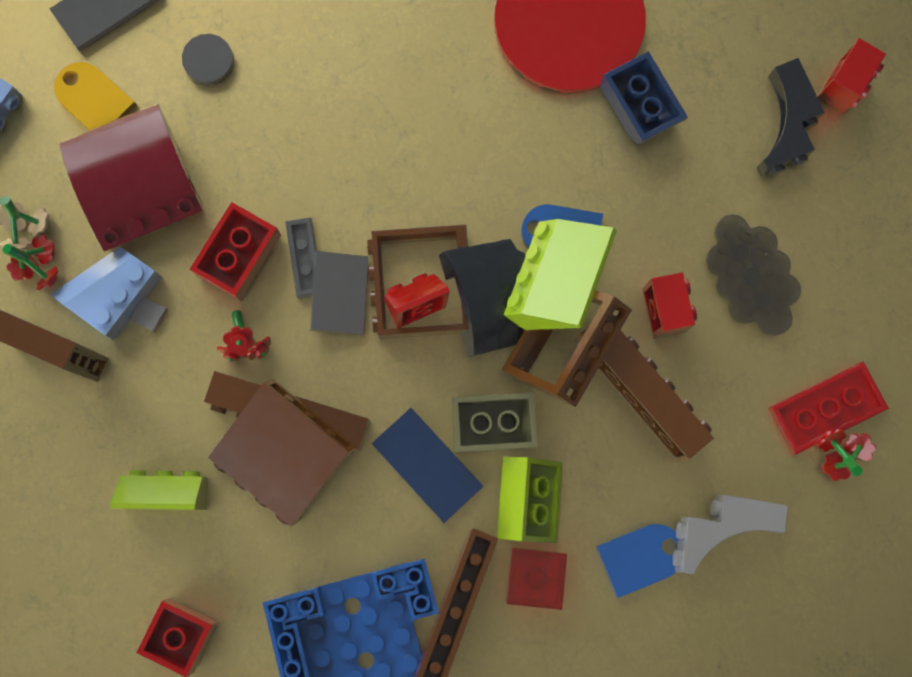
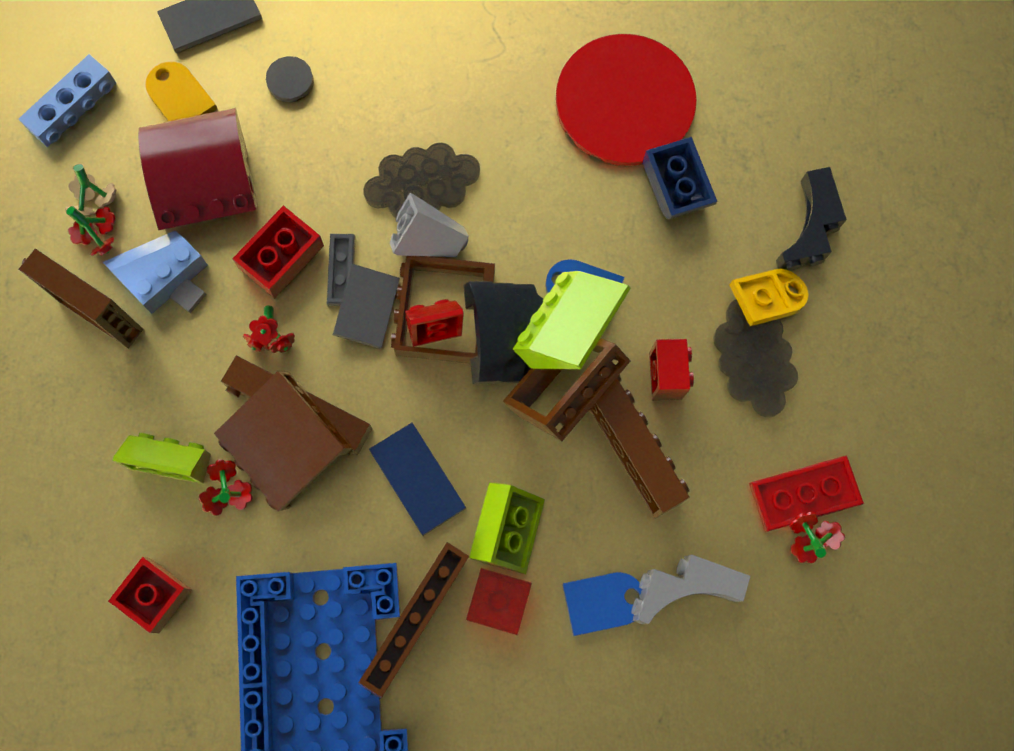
camera: 10 degrees right, 5 degrees down
olive brick [452,392,538,454] -> none
red brick [818,38,886,114] -> none
none -> red plant [199,459,253,516]
none -> clear smoke plate [363,142,480,218]
none -> light grey slope [390,193,469,257]
none -> yellow tile [729,269,808,326]

